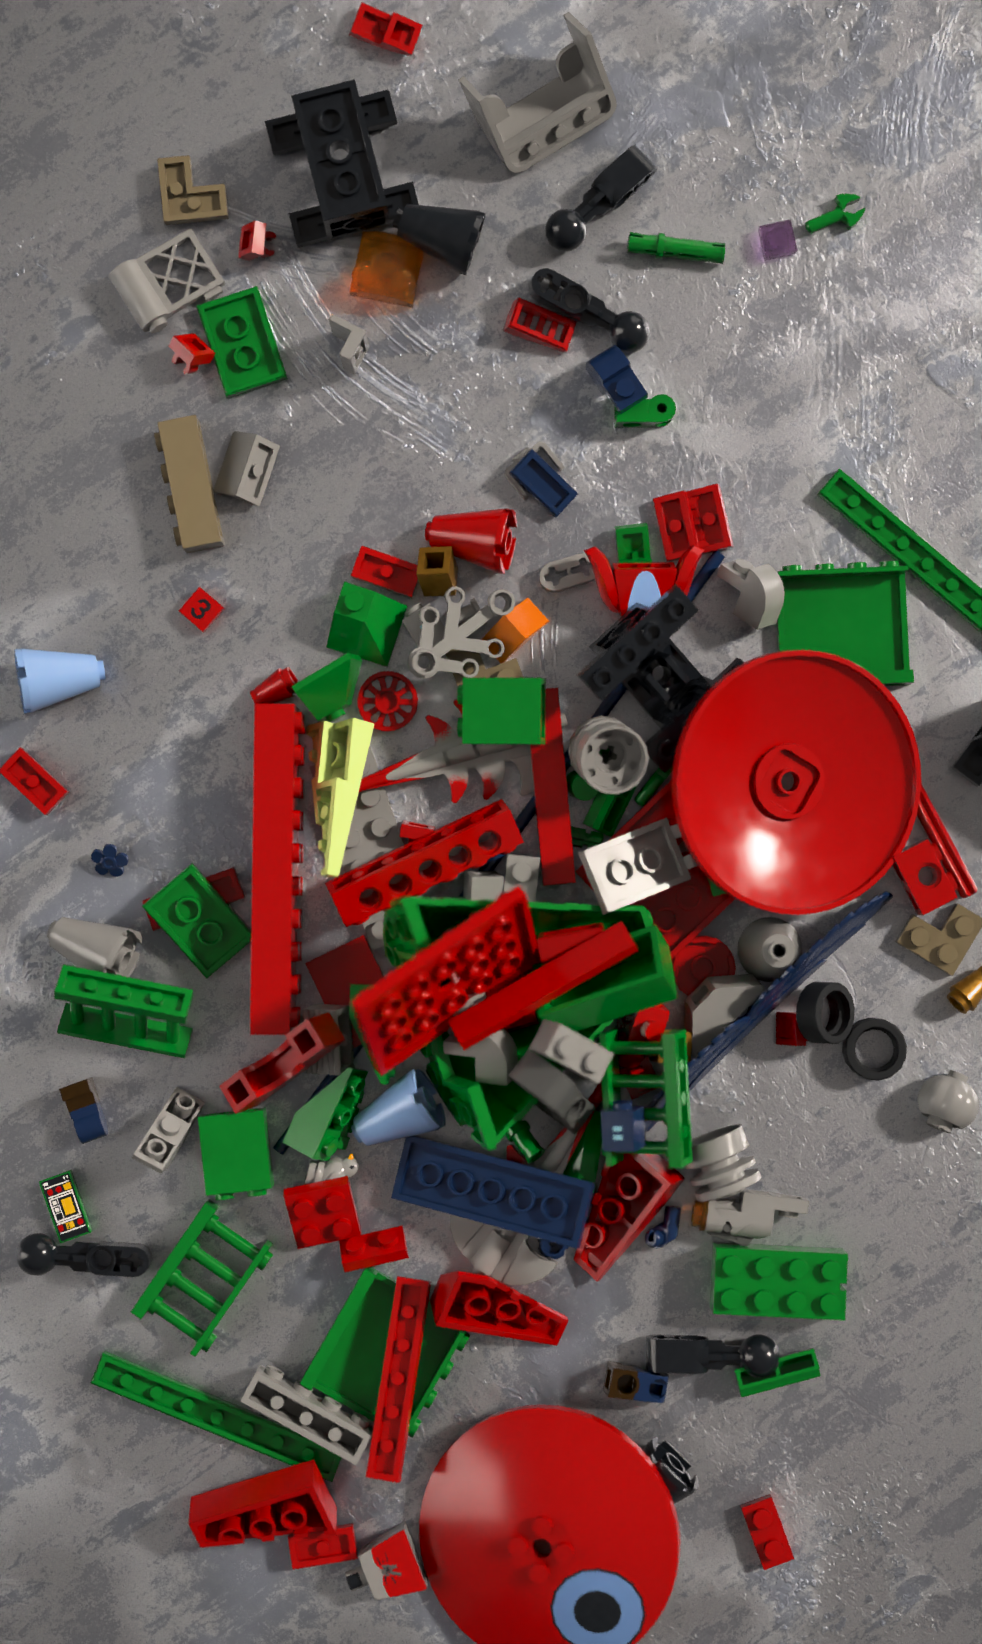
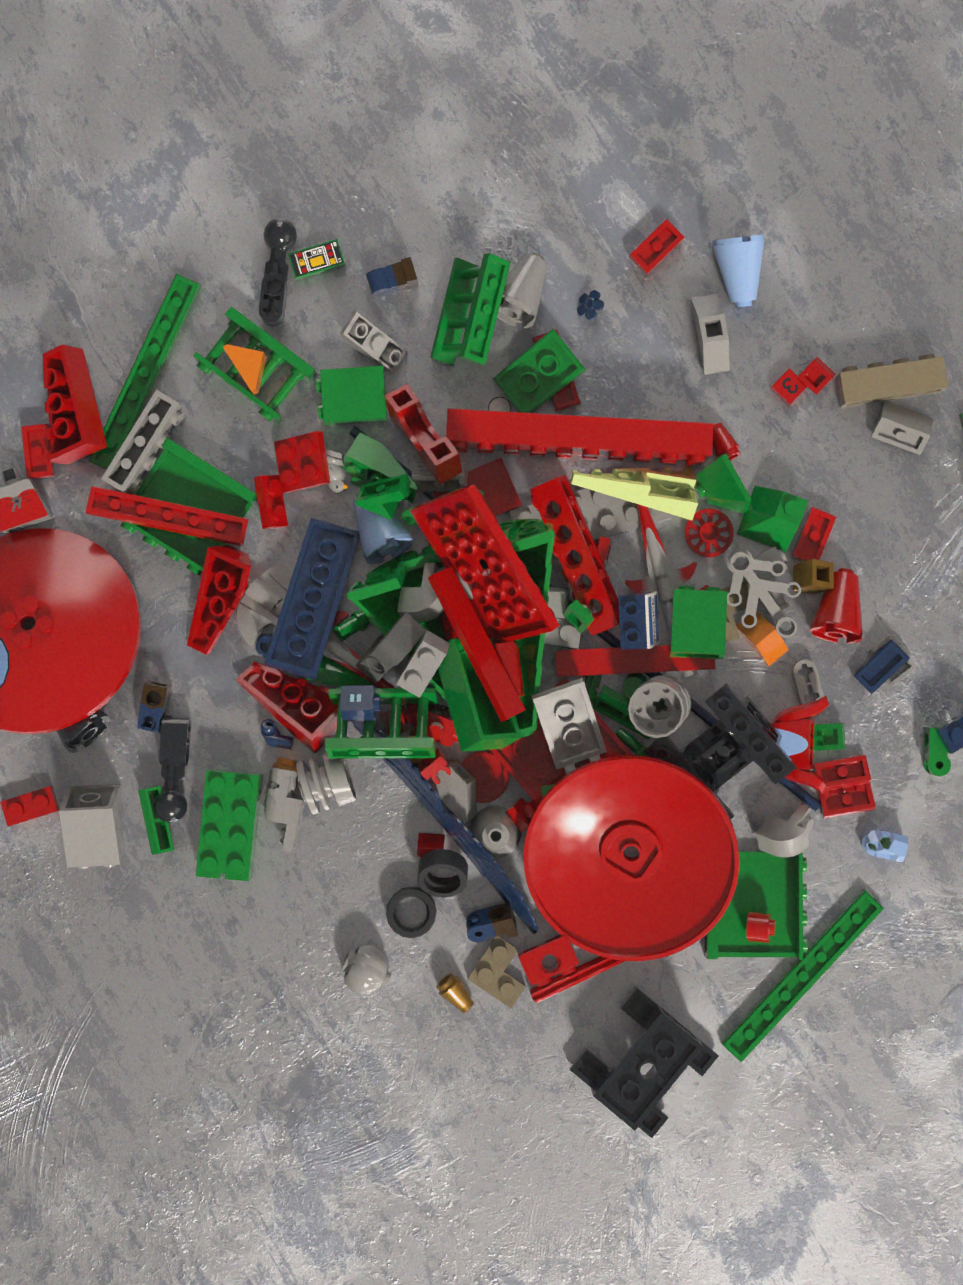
camera: 85 degrees right, 0 degrees up
none -> light grey slope [59,784,124,869]
none -> orange slope [223,344,267,396]
none -> green slope [355,474,411,519]
none -> red tile [418,748,451,784]
none -> leg [466,901,518,942]
none -> white sticker [488,397,511,412]
none -> red tile [506,797,538,833]
none -> green plate [563,599,594,634]
none -> dark blue piece [618,591,660,649]
none -> light grey slope [690,294,730,375]
none -> red plate [746,912,776,943]
none -> red tile [798,356,836,395]
none -> light blue rock [861,830,908,862]

